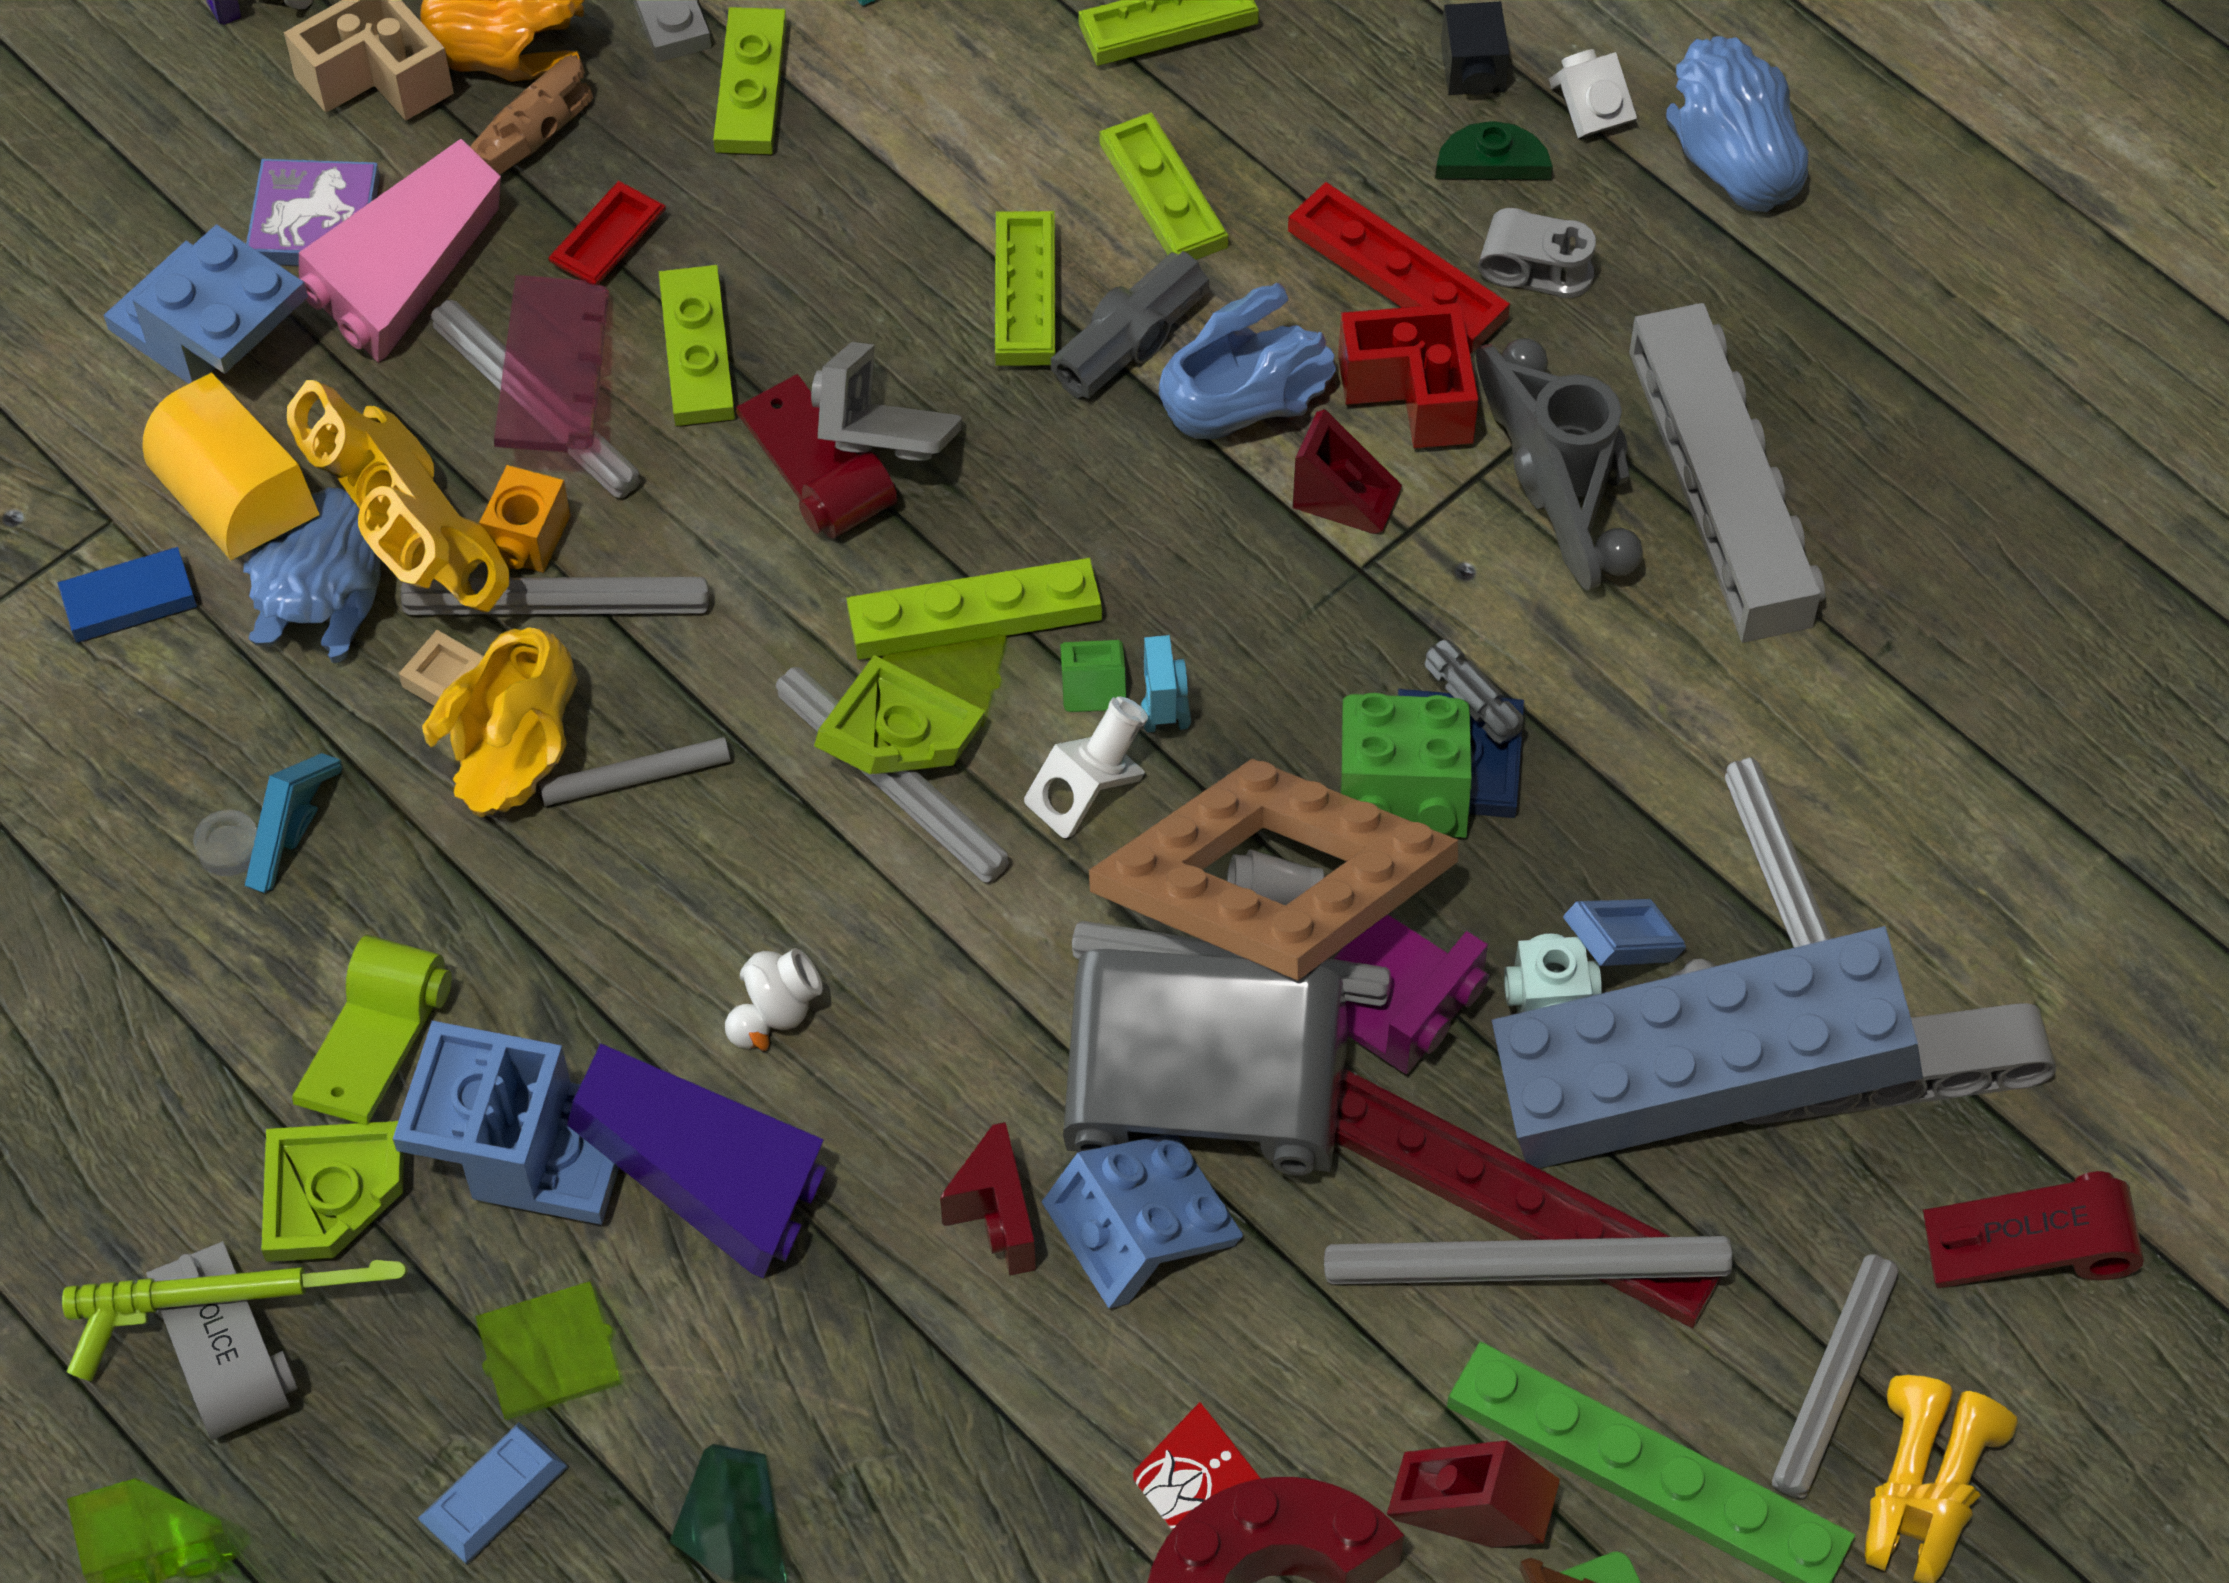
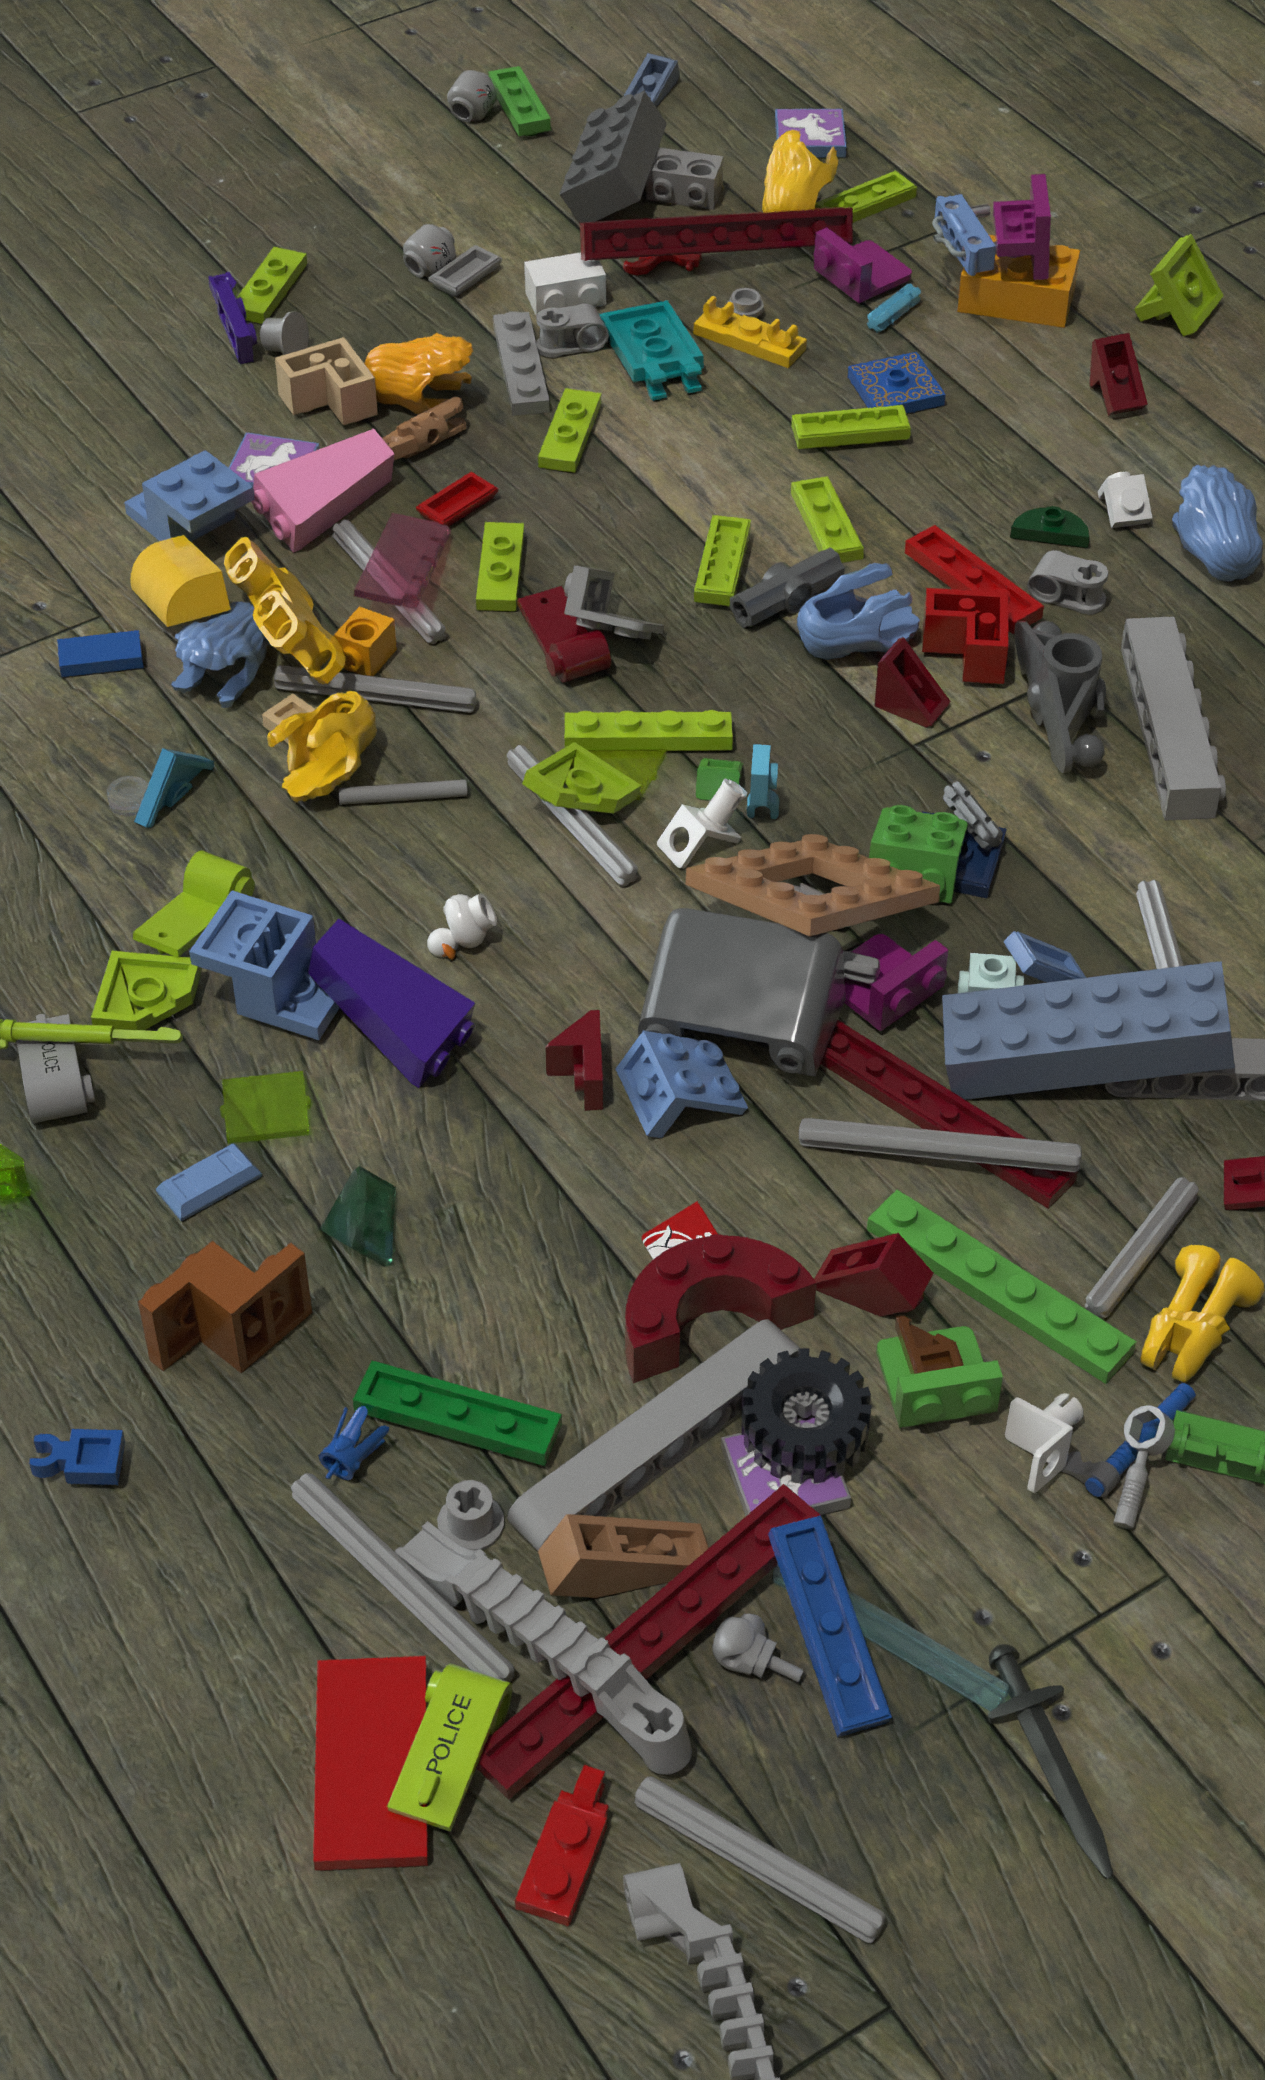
camera: 10 degrees right, 10 degrees down
black brick [1441,1,1510,95] -> none

